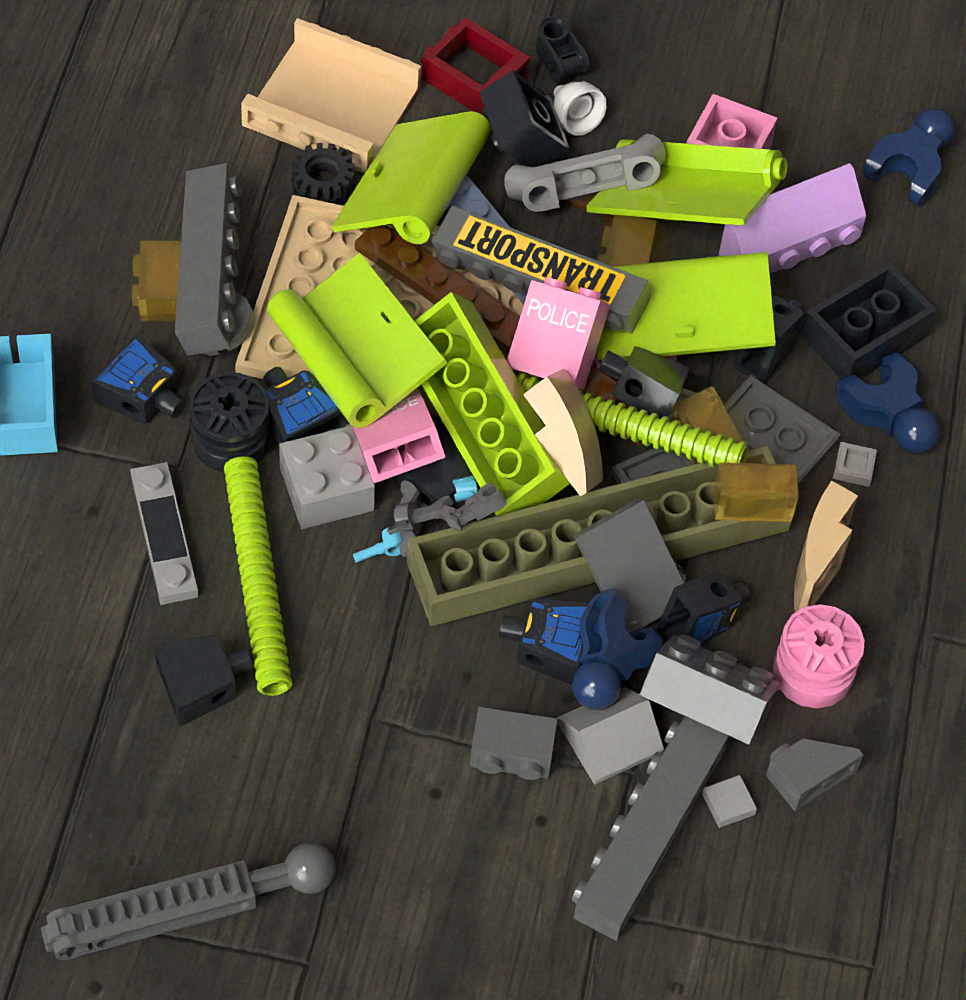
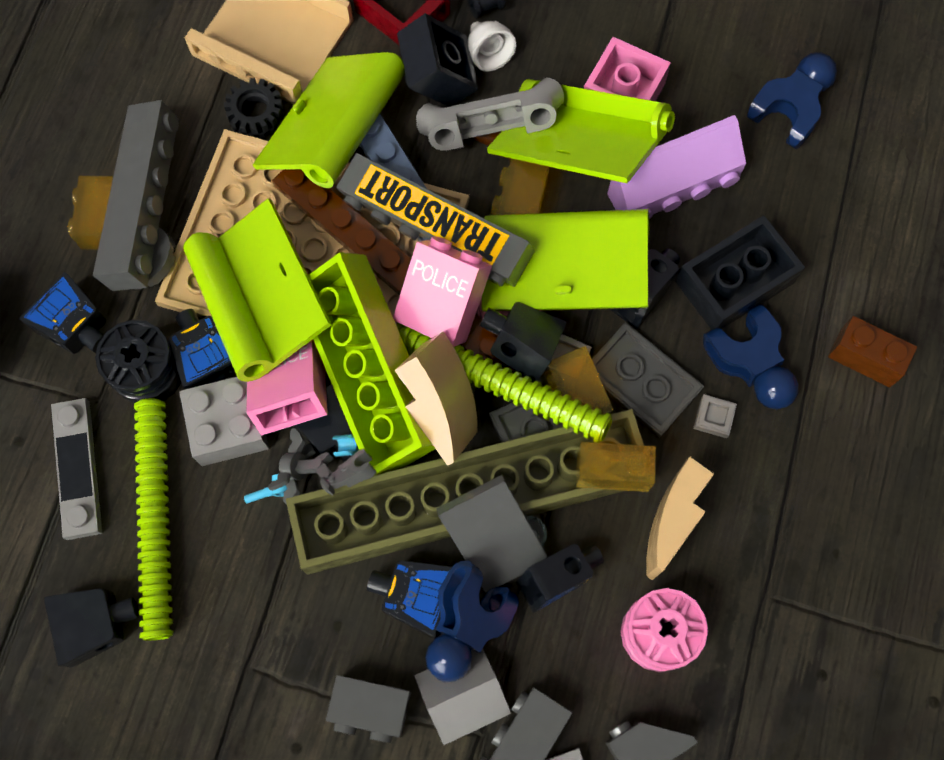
camera: 10 degrees right, 15 degrees up
brick [640,635,781,744] -> none

